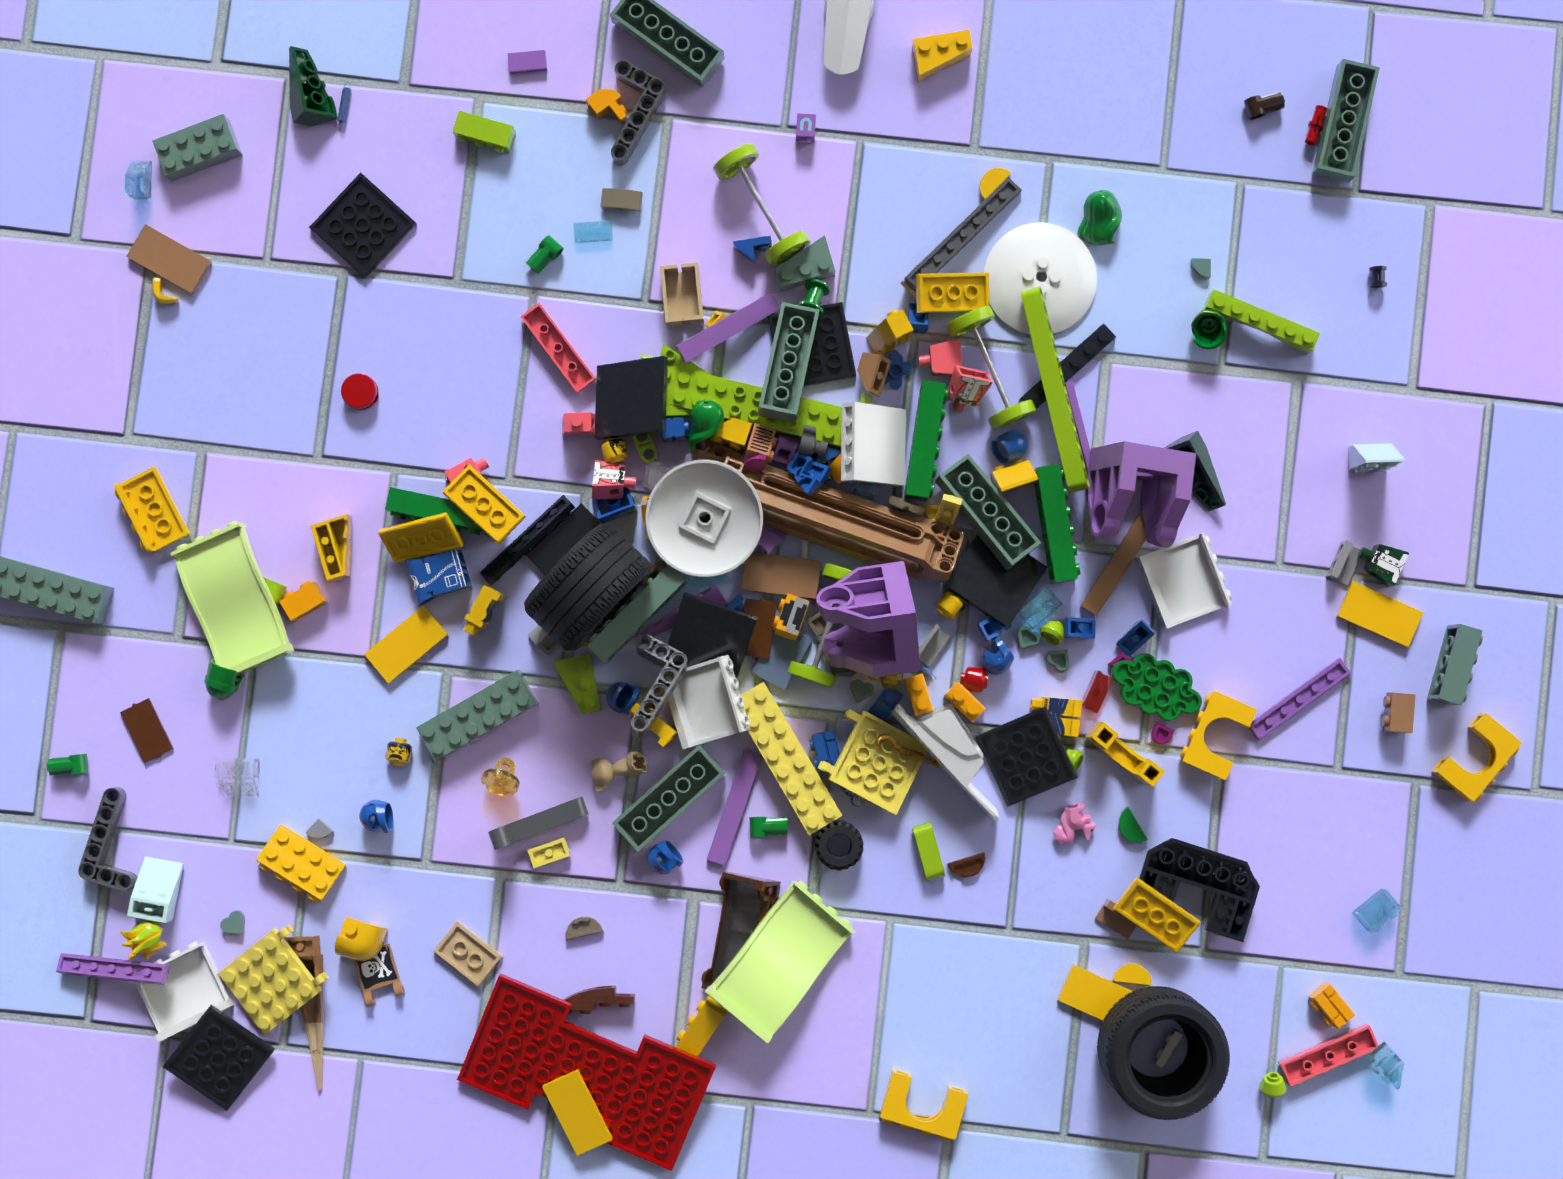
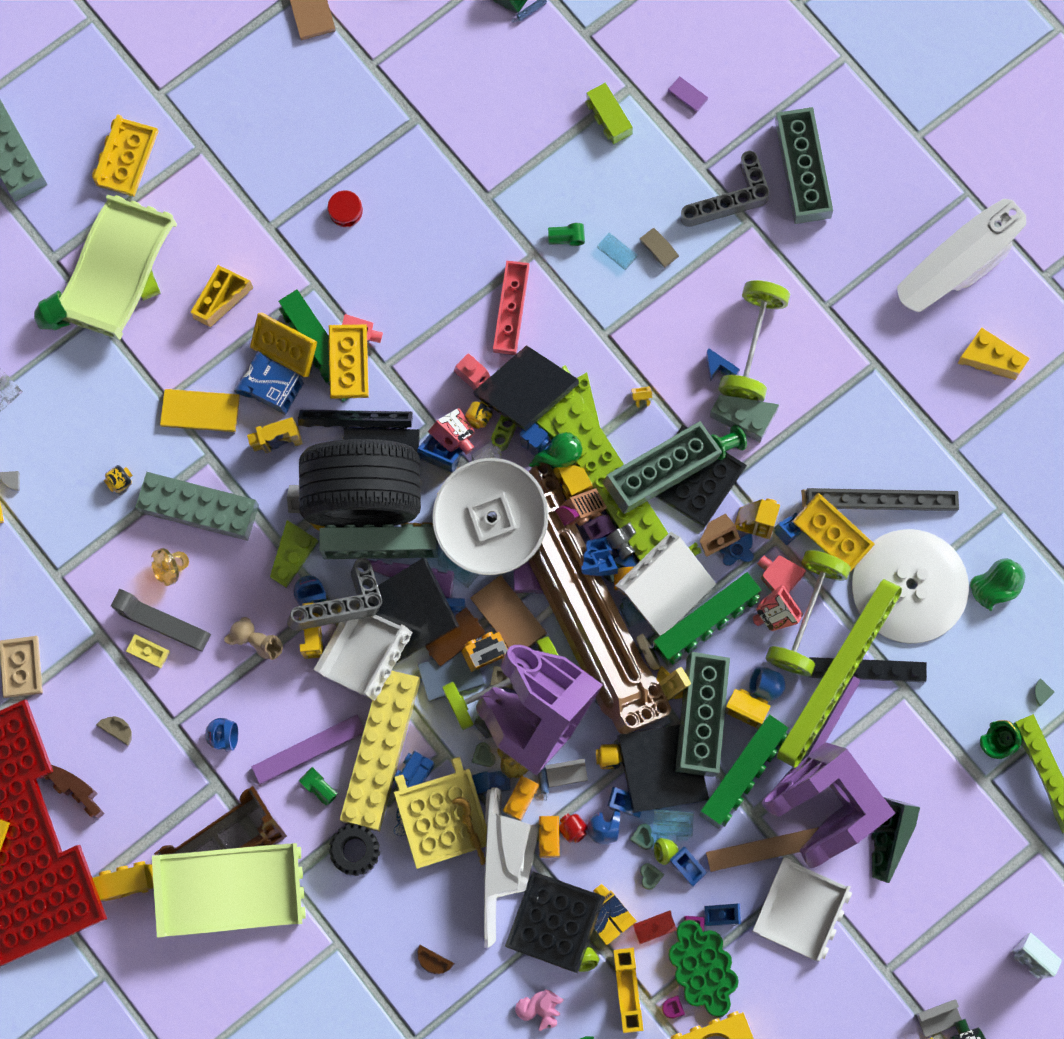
camera: 50 degrees right, 10 degrees down
yellow hair [152,277,179,305] -> none
light orange brick [279,581,328,622] -> none
black tile [309,172,417,279] -> none
blue helmet [359,800,393,833] -> none
light orange brick [586,89,628,125] -> none
sand green brick [612,744,725,852] -> none
tan piece [660,262,704,327] -> none
medium lavender tile [675,292,780,363] -> none
medium lavender brick [796,113,816,144] -> none
lime beam [912,822,945,881] -> none
yellow tile [979,168,1011,200] -> none

